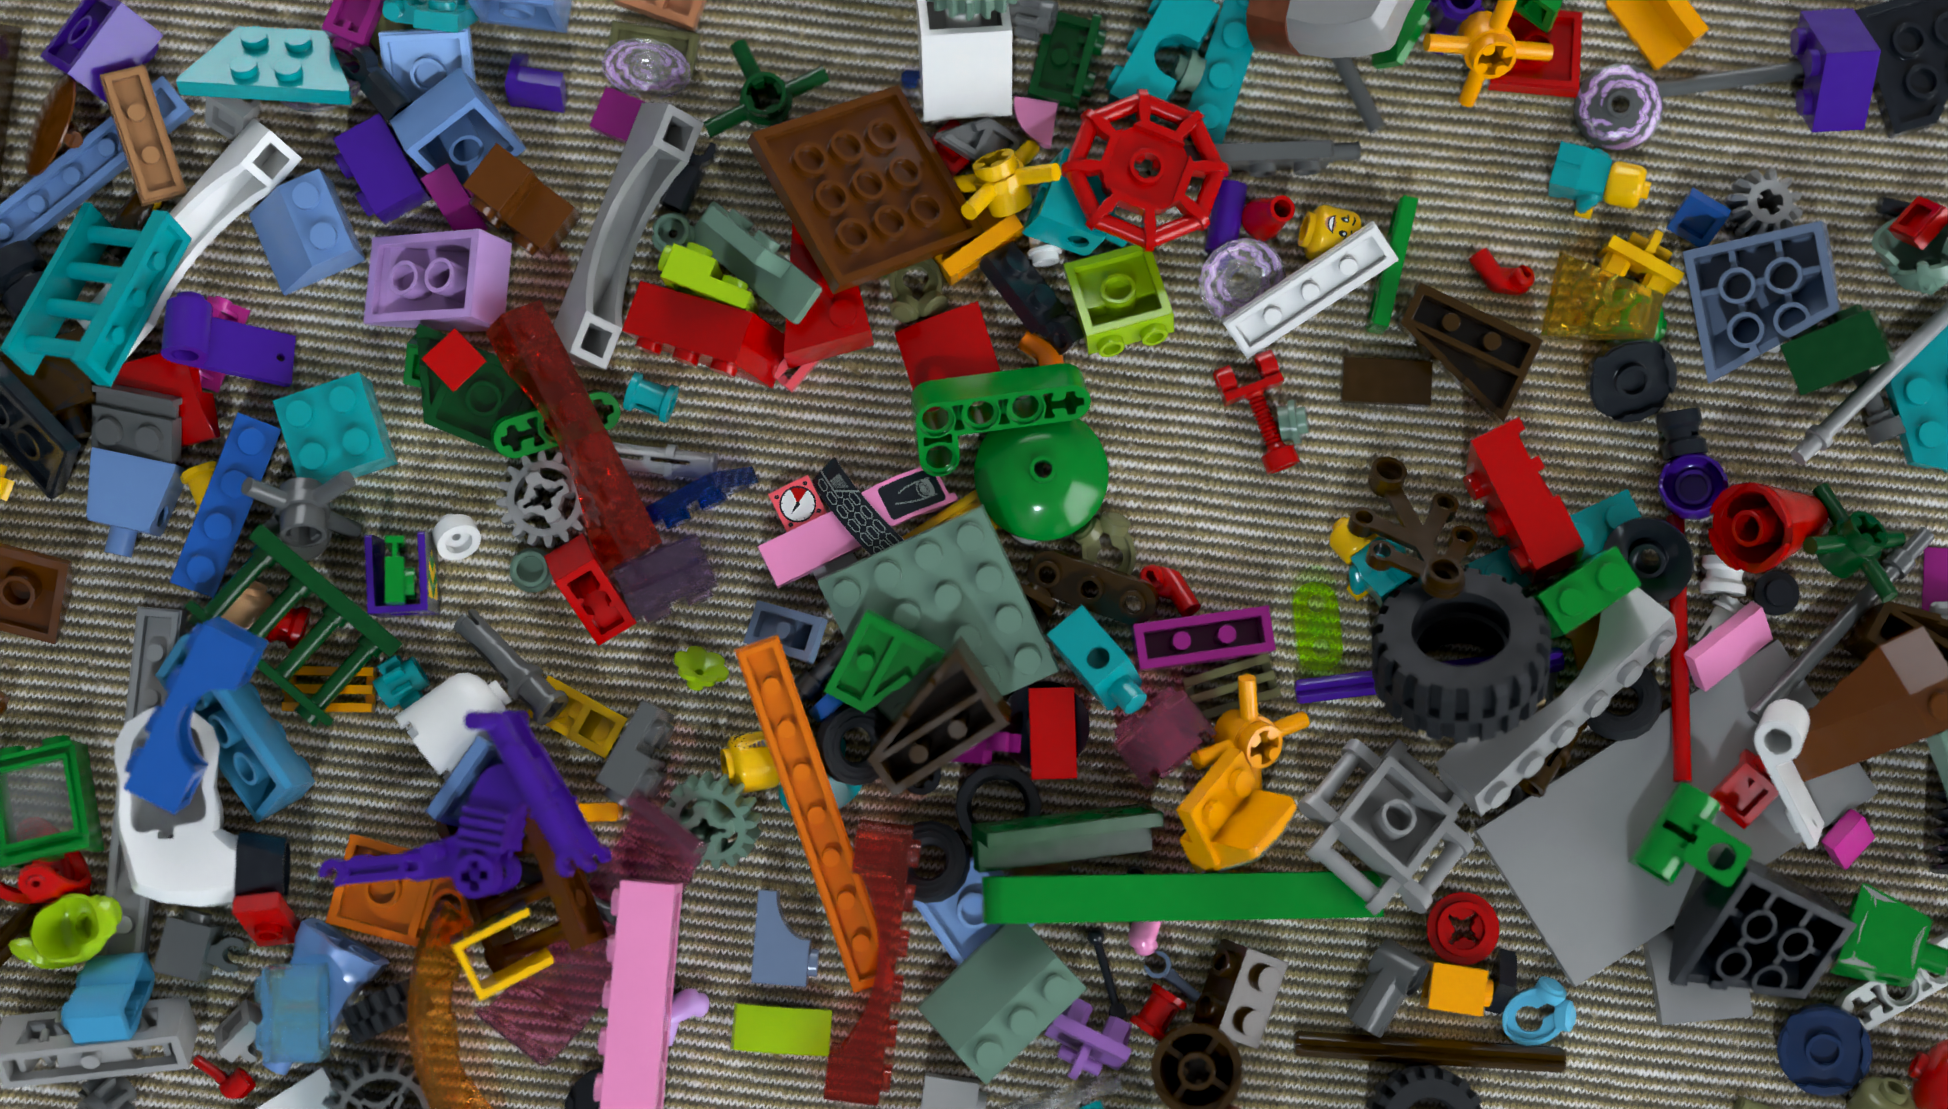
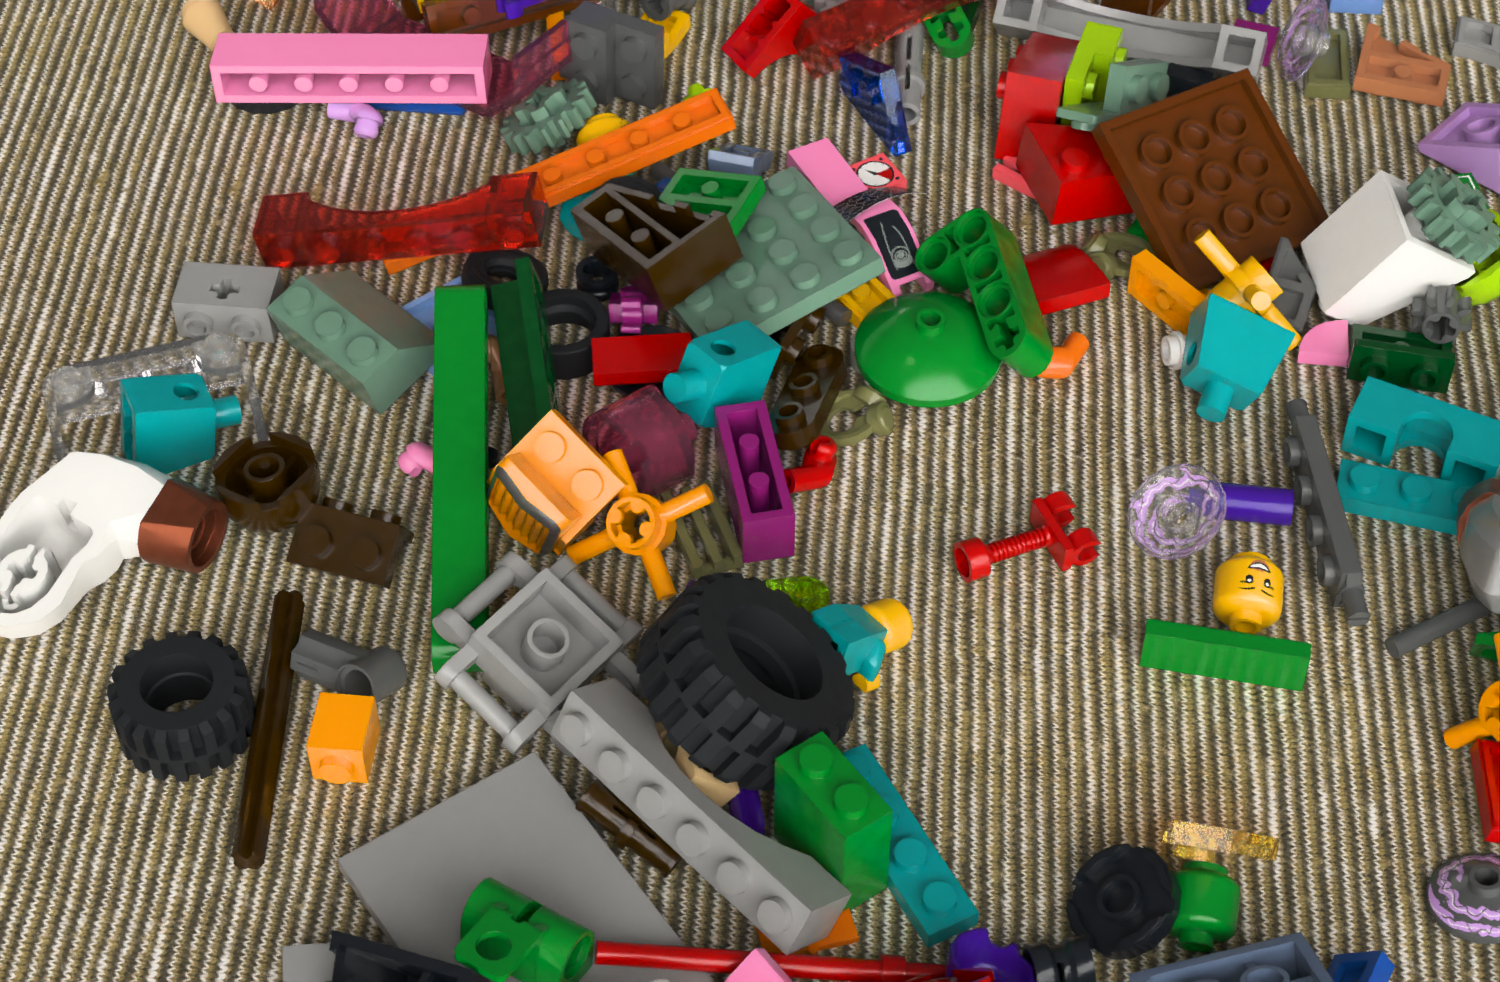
camera: 90 degrees right, 35 degrees down
clear purple brick [612,533,720,624] -> none
teal bush [623,371,679,423] -> none
dark green bar [703,39,830,138] -> none
lime slope [731,1003,832,1056] -> none
sand blue arch [751,889,820,987] -> none
black hinge [979,241,1084,356] -> none
medium lavender hips [1044,998,1132,1080] -> none
red plate [1061,89,1229,252] -> none
lime plate [1063,245,1174,357] -> none
black hinge [1087,928,1127,1020] -> none
red bush [1129,982,1187,1040] -> none
sand blue hand [1144,951,1201,1003] -> none
sand green plate [1170,49,1206,93] -> none
white tile [1222,221,1399,359] -> none
red cone [1242,195,1295,241] -> none
sand green plate [1277,399,1309,444] -> none
dark brown tile [1340,357,1433,408] -> none
dark brown plant [1347,457,1478,599] -> none
dark brown wedge [1395,282,1544,422] -> none
red gear [1425,892,1499,965] -> none
red wedge [1463,417,1585,586] -> none
red arm [1468,247,1535,296] -> none
black tile [1485,948,1517,1014] -> none
medium azure piece [1502,976,1576,1046] -> none
teal piece [1548,141,1652,220] -> none
black tyre [1586,667,1662,741] -> none
yellow hips [1595,228,1685,302] -> none
black dish [1603,517,1694,603] -> none

